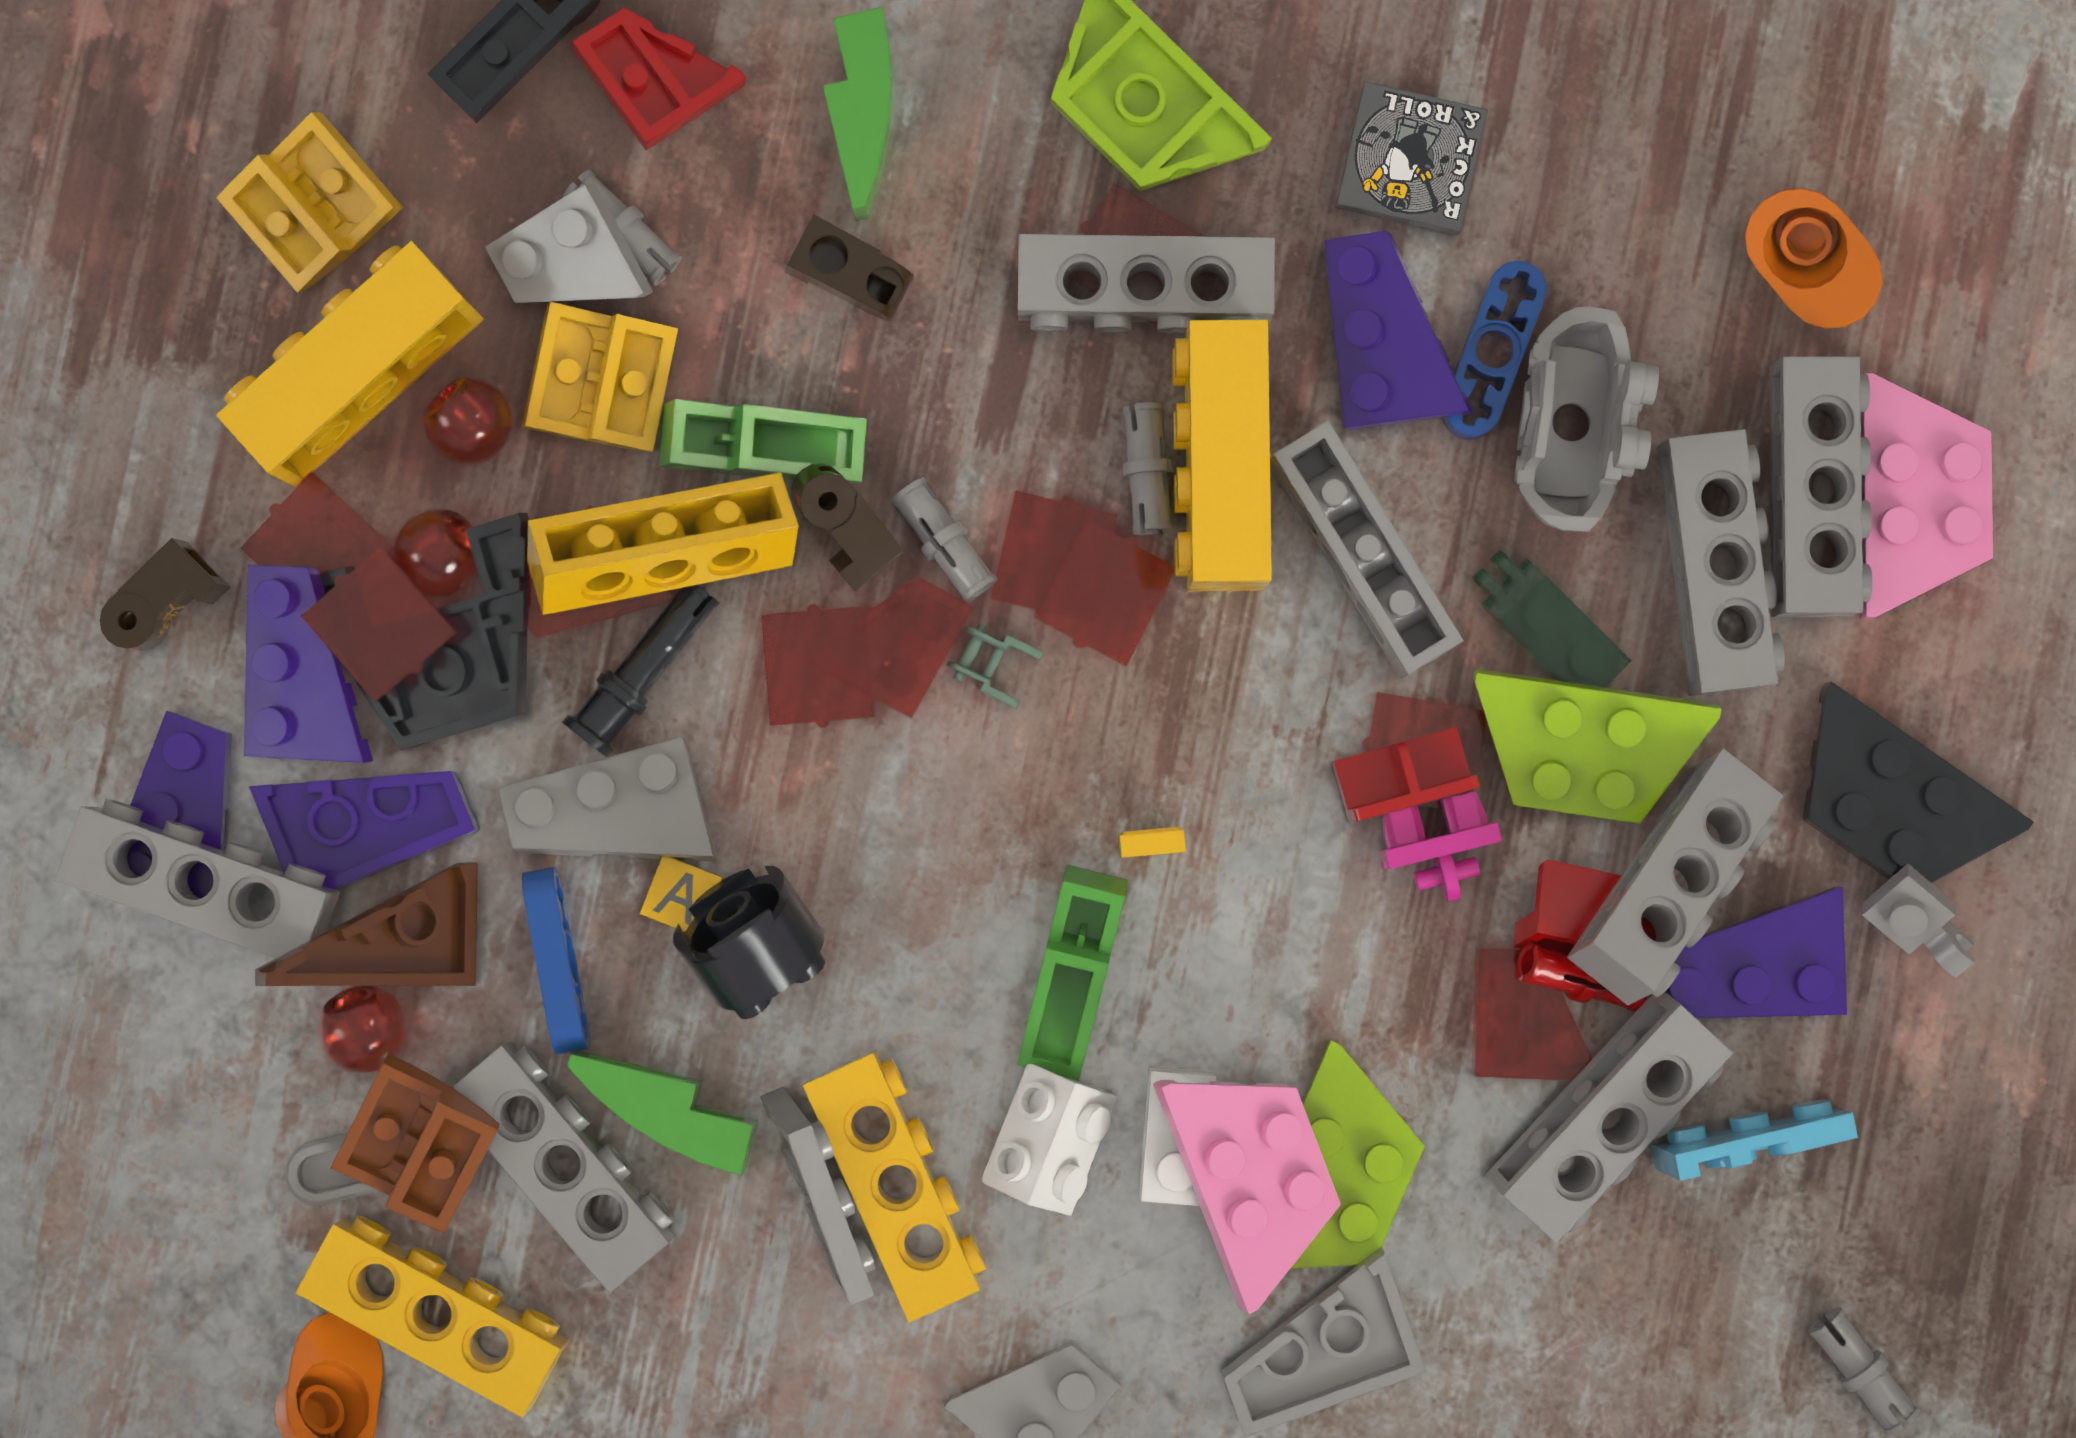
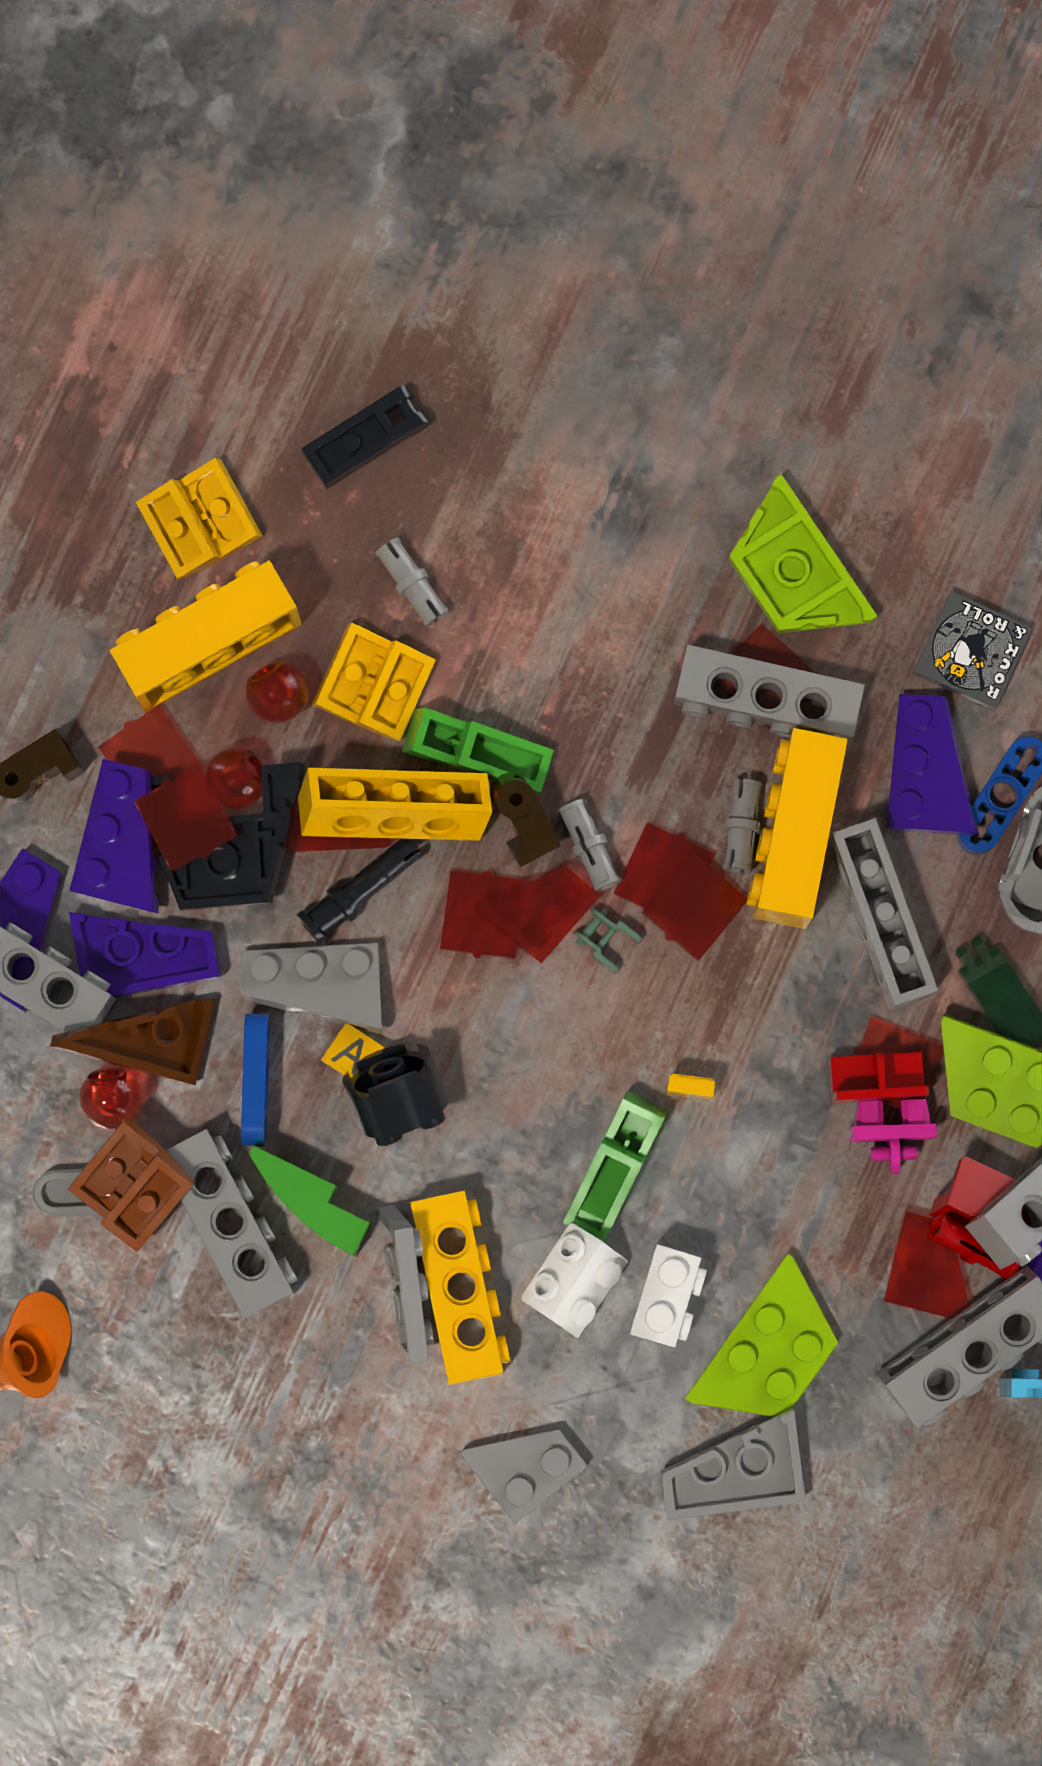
camera: 15 degrees right, 5 degrees down
yellow brick [295,1215,569,1418] -> none
light grey wing [485,184,653,303] -> none
red wing [572,8,746,151] -> none
dark brown leg [785,215,914,321] -> none
bright green slope [823,6,894,221] -> none
bright pink wing [1153,1080,1341,1314] -> none

